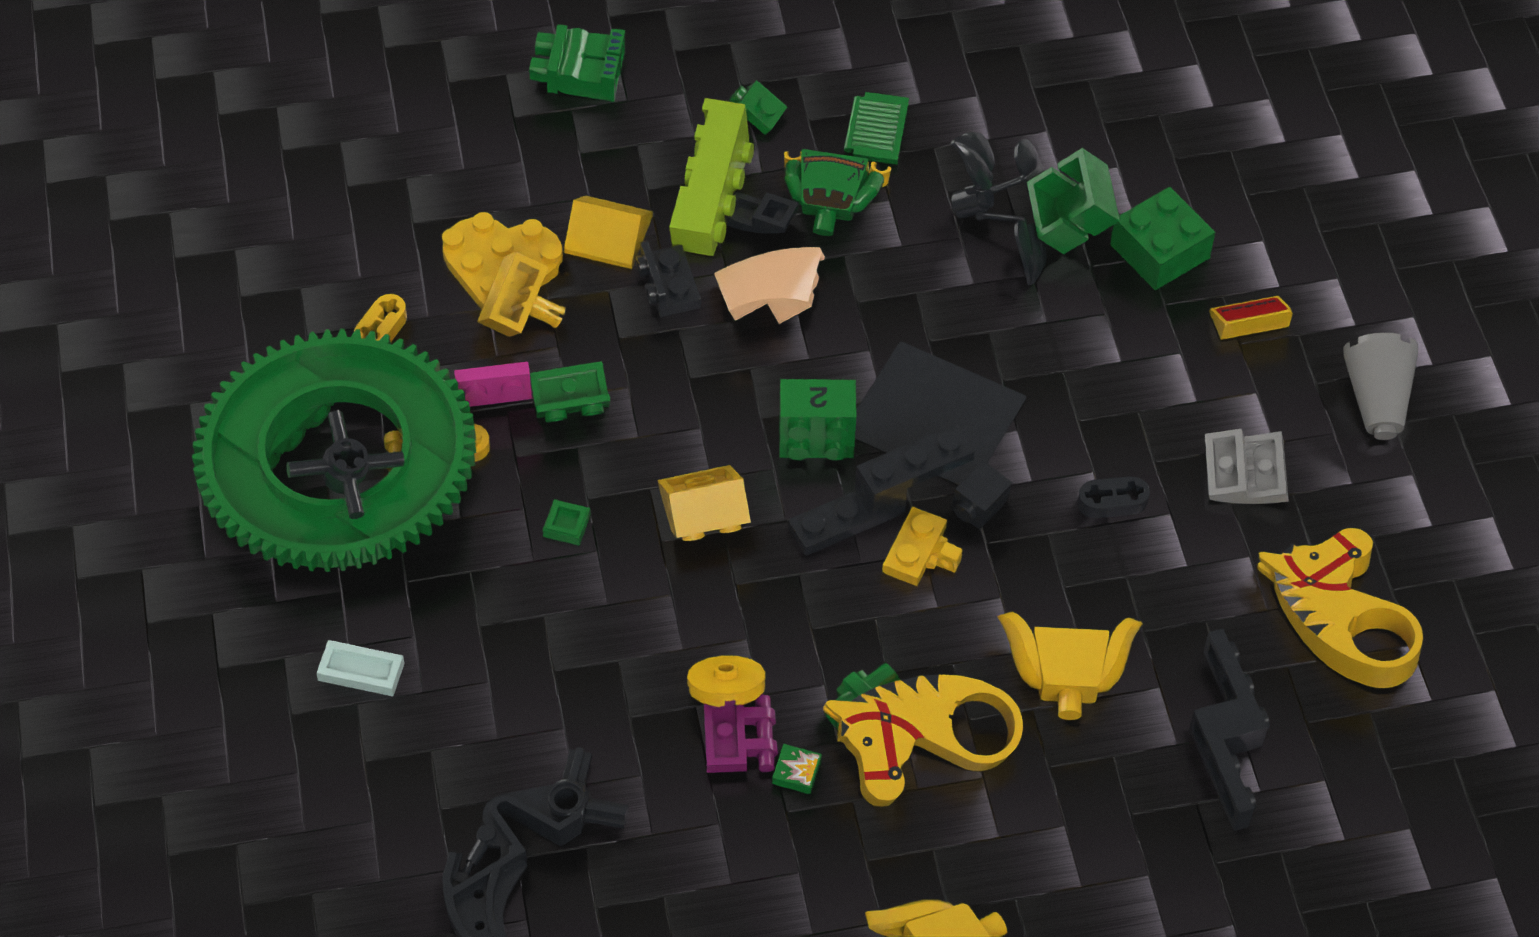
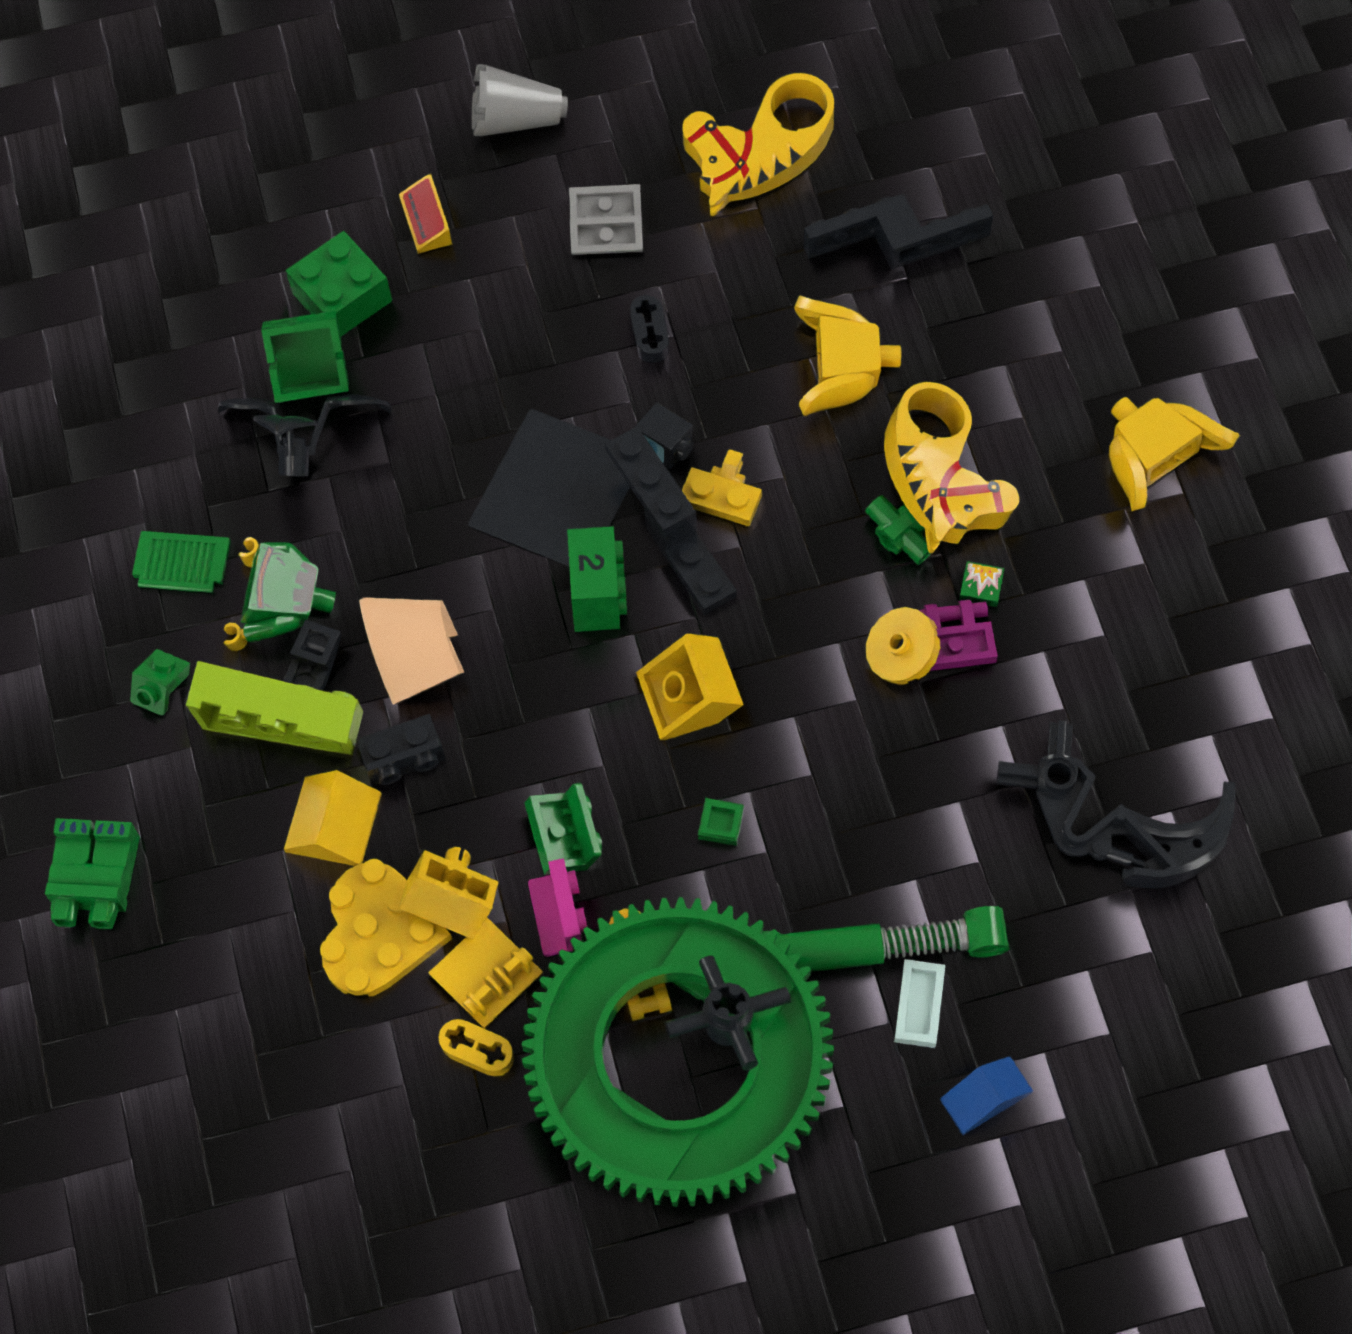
camera: 90 degrees left, 10 degrees up
none -> yellow hinge [428,918,543,1029]
none -> green piece [762,906,1010,972]
none -> blue slope [940,1056,1033,1135]

